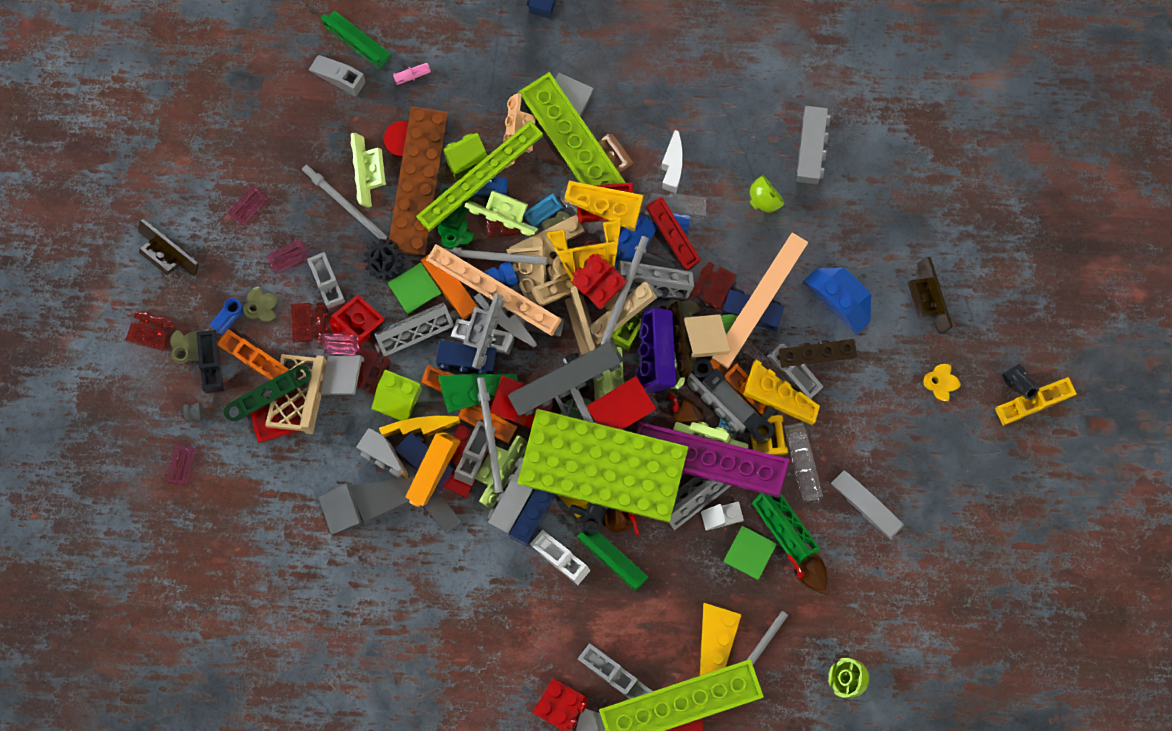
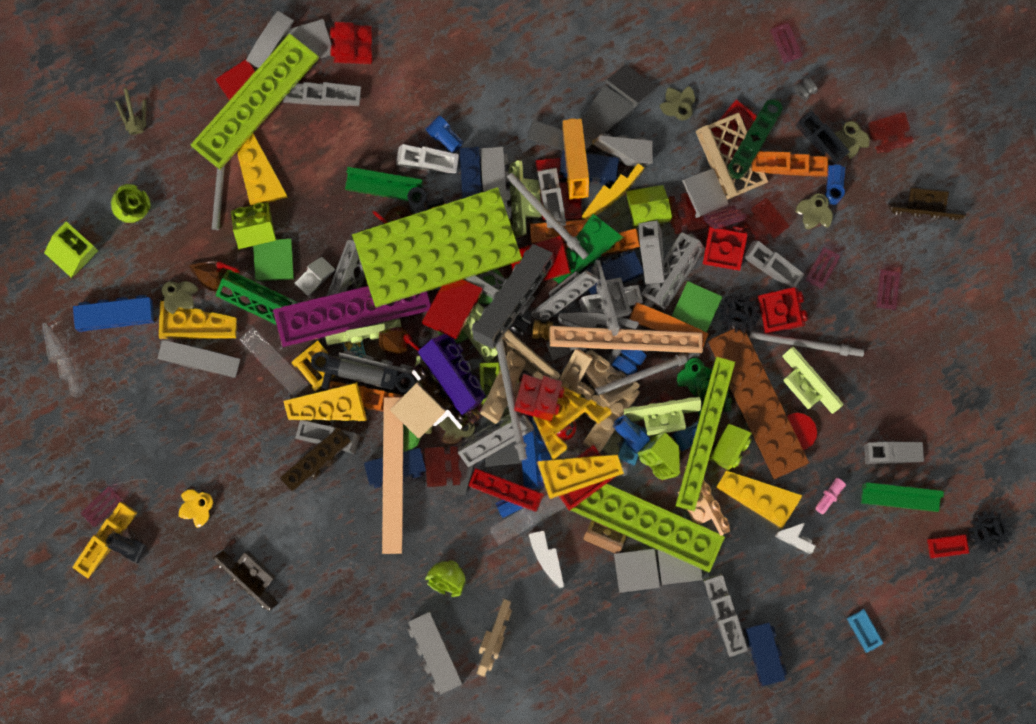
camera: 145 degrees right, 5 degrees up
blue wedge [803,267,871,335] -> none
none -> clear slope [42,323,82,397]
none -> lime slope [44,221,98,278]
none -> blue brick [73,295,155,332]
none -> clear pink tile [80,486,123,528]
none -> yellow wing [158,300,237,339]
none -> olive plate [162,281,198,314]
none -> lime slope [231,202,276,249]
none -> blue piece [425,116,463,153]
none -> tan plate [477,599,512,677]
none -> light grey bracket [531,271,599,322]
none -> pearl gold wheel [532,320,553,341]
none -> blue piece [613,415,650,454]
none -> light grey piece [614,549,660,593]
none -> lime slope [637,432,680,480]
none -> light grey slope [639,221,665,284]
none -> olive plate [659,86,695,121]
none -> light grey slope [703,573,748,657]
none -> yellow wing [716,471,803,529]
none -> red plate [758,287,808,333]
none -> white slope [775,523,815,554]

